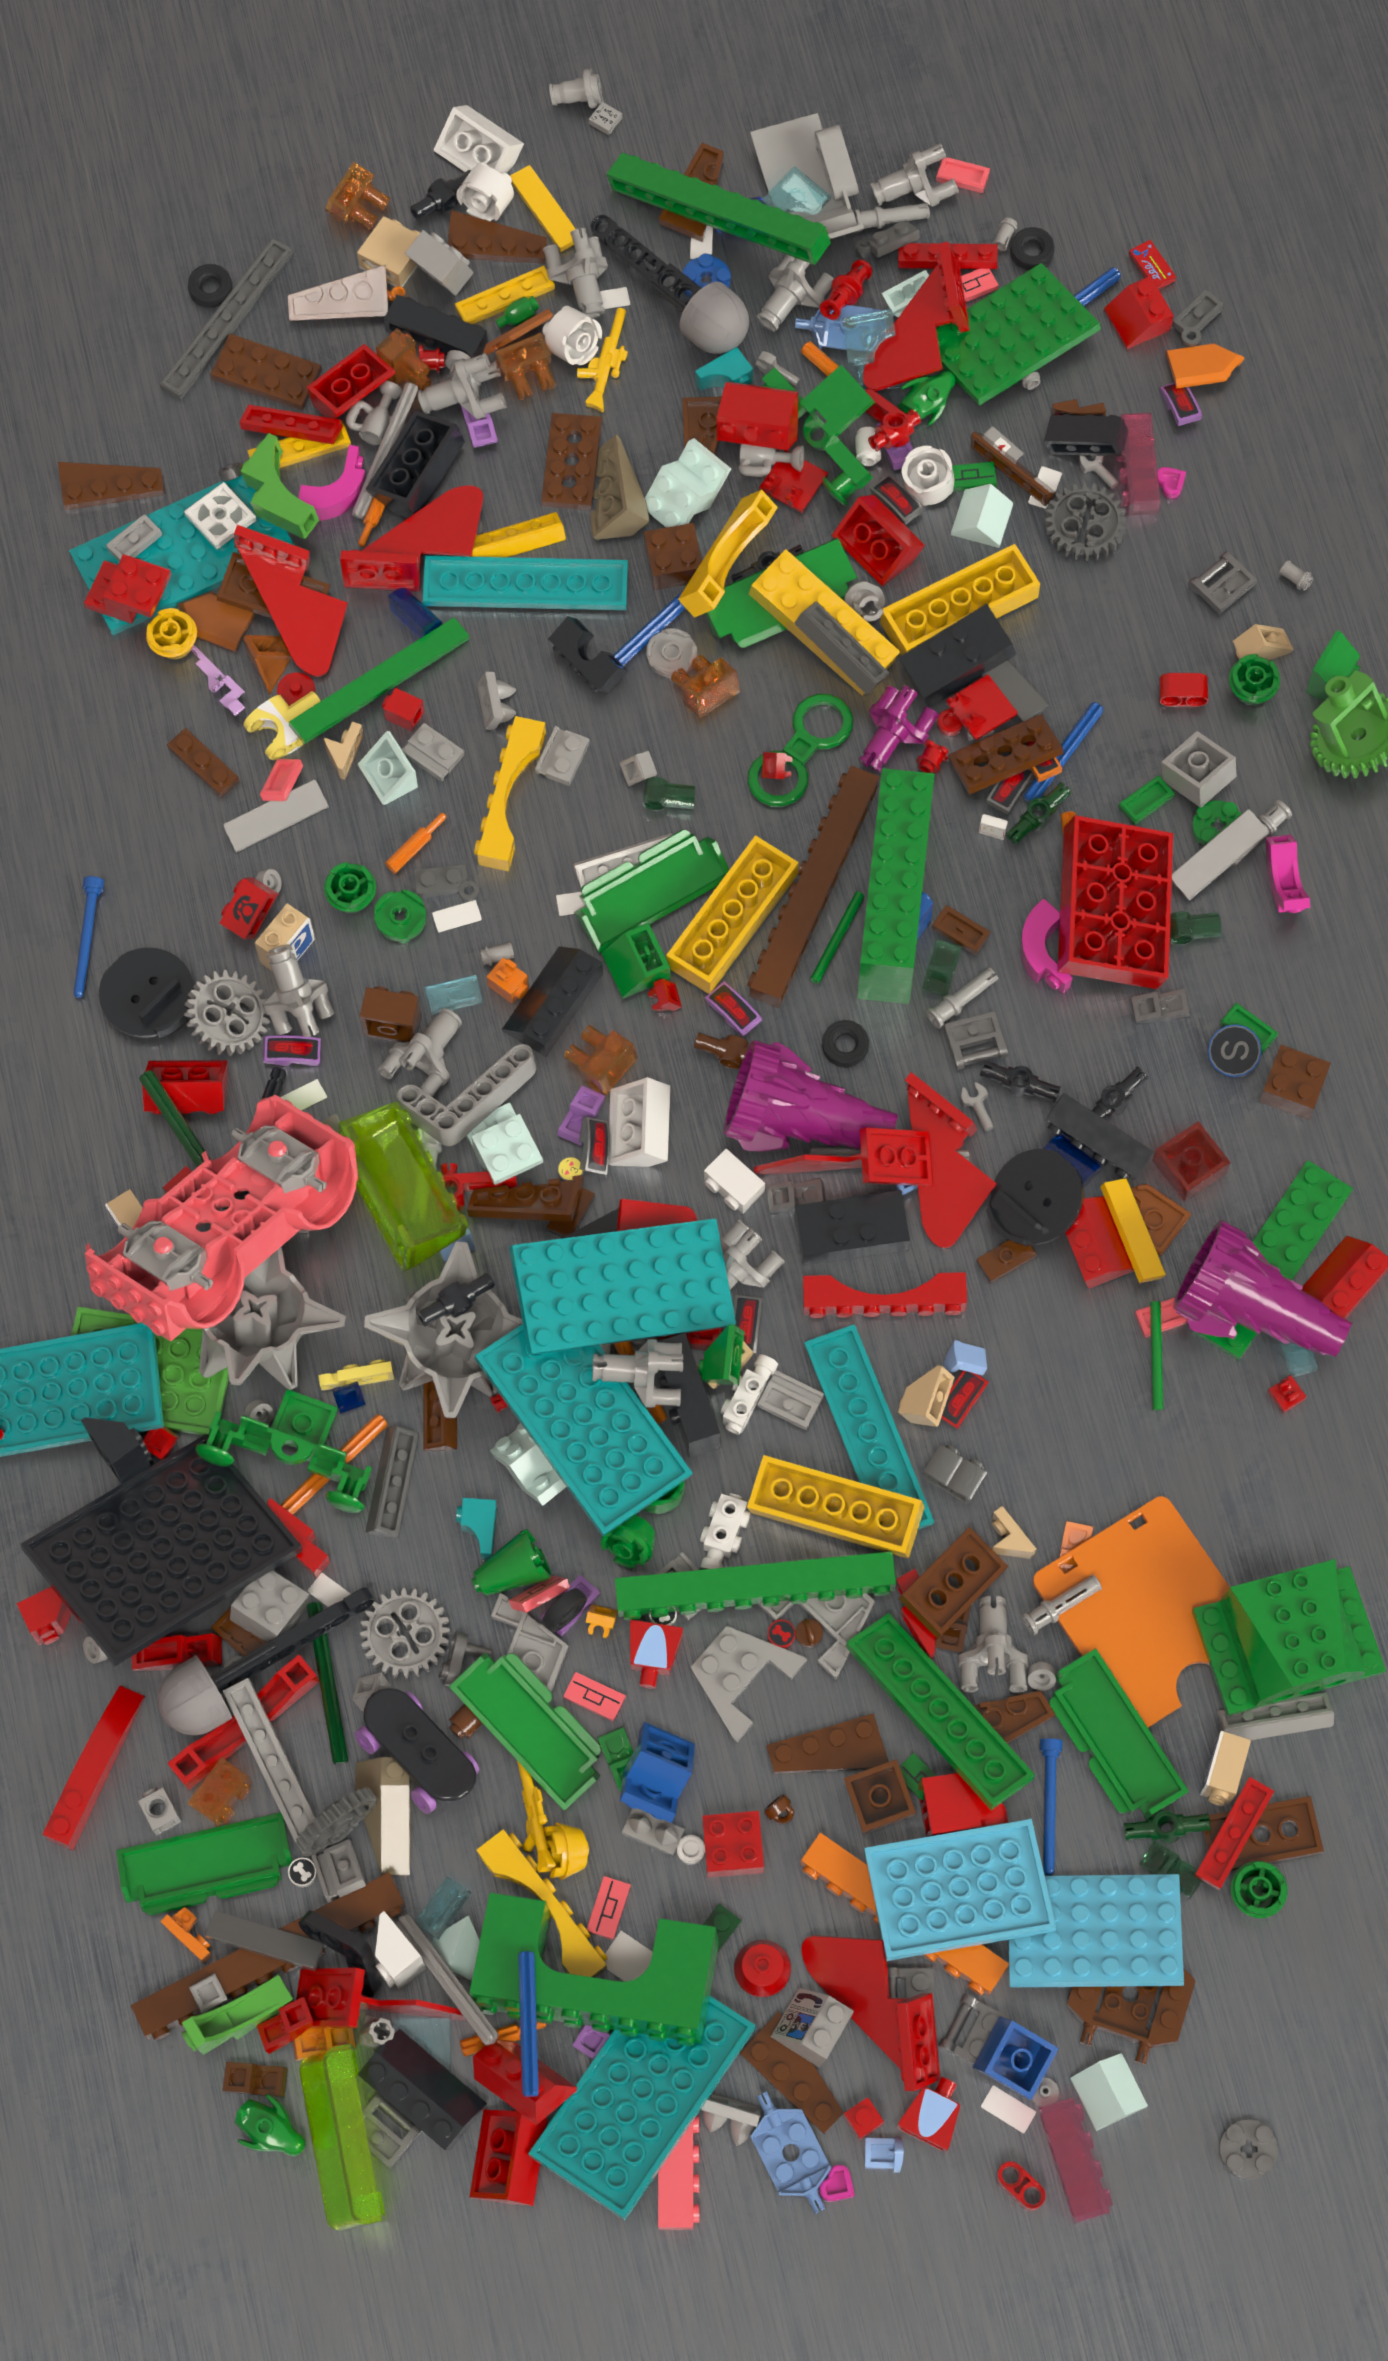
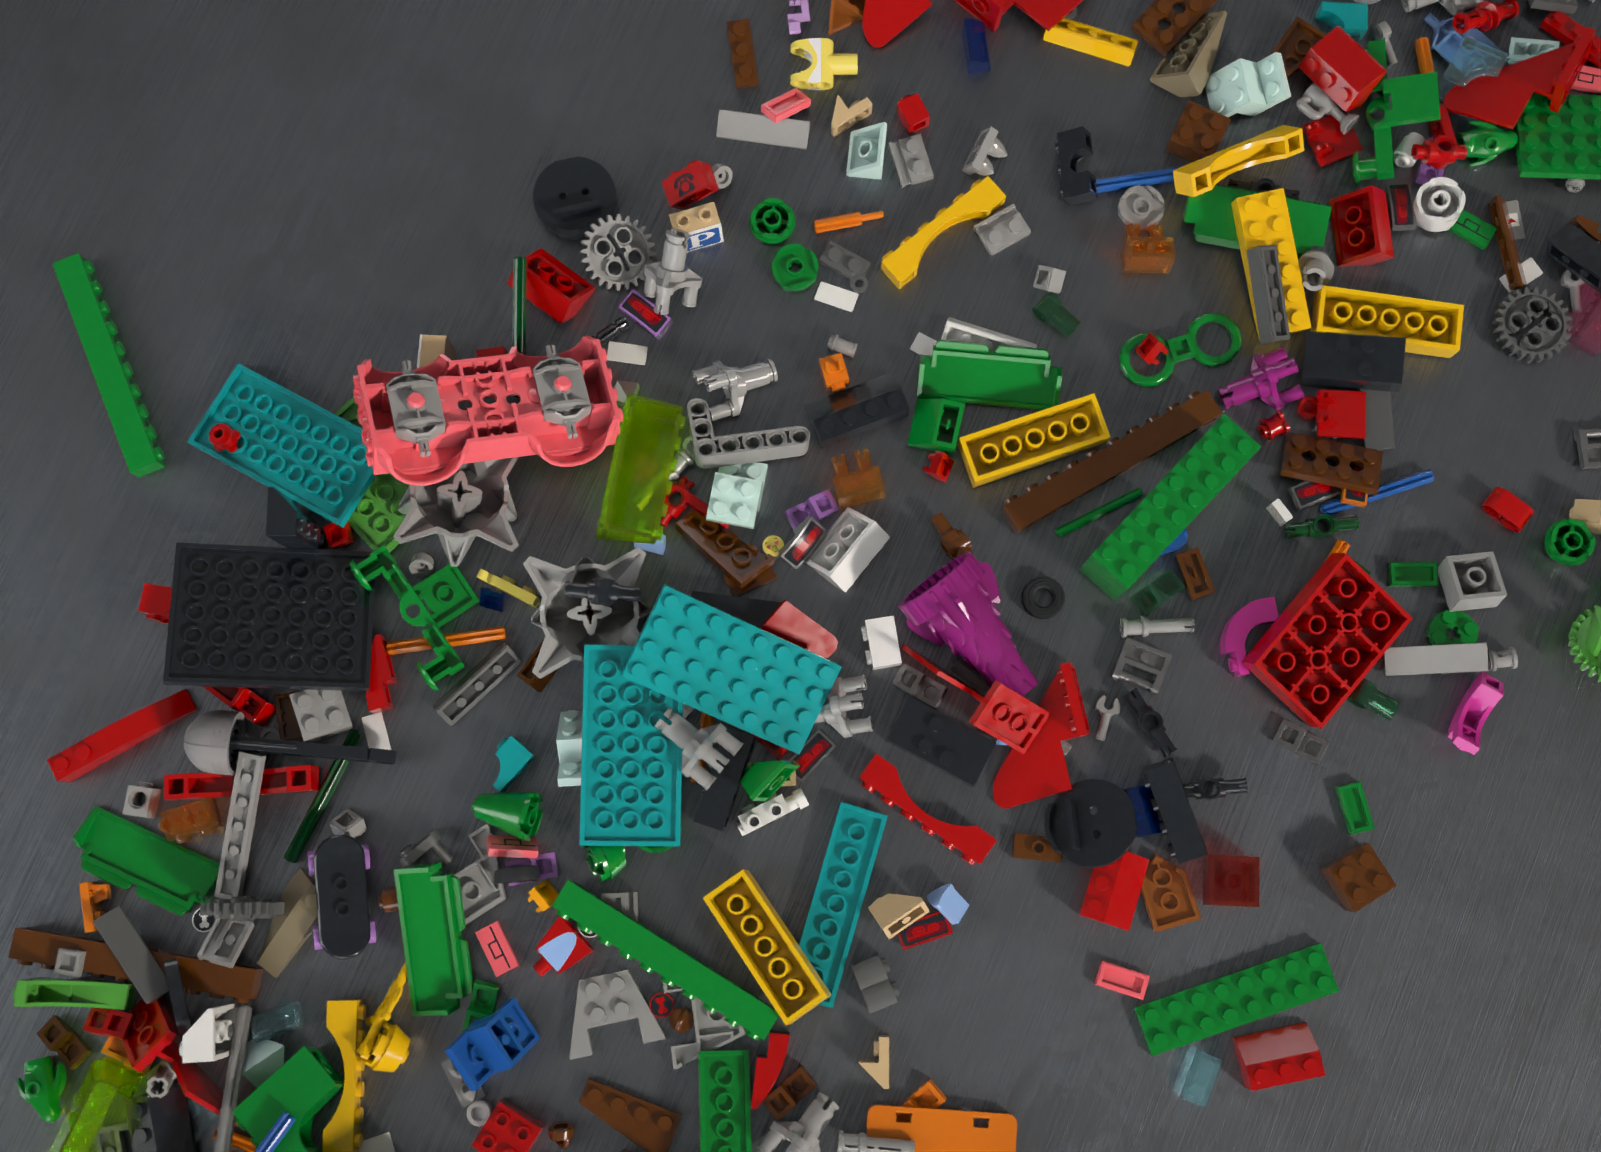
camera: 40 degrees right, 10 degrees up
blue piece [74,876,104,998] -> none
red piece [277,672,315,706] -> none
green tile [289,617,470,744] -> none
reddish brown brick [359,986,422,1043] -> none
light grey gear [360,1588,451,1679] -> none
teal plate [423,556,628,610] -> none
clear light blue plate [425,975,483,1015] -> none
coral tile [587,1876,631,1940] -> none
white brick [699,1493,751,1570] -> none
slope [705,981,762,1037] -> none
light grey plate [757,1370,824,1430] -> none
reddish brown plate [898,1527,1008,1639] -> none
light aqua slope [951,484,1013,548] -> none
yellow tile [1100,1178,1166,1283] -> none
green piece [1150,1301,1164,1411] -> none
magenta cone [1173,1220,1352,1357] -> none
black tile [1208,1024,1262,1078] -> none
red tile [1267,1375,1306,1414] -> none

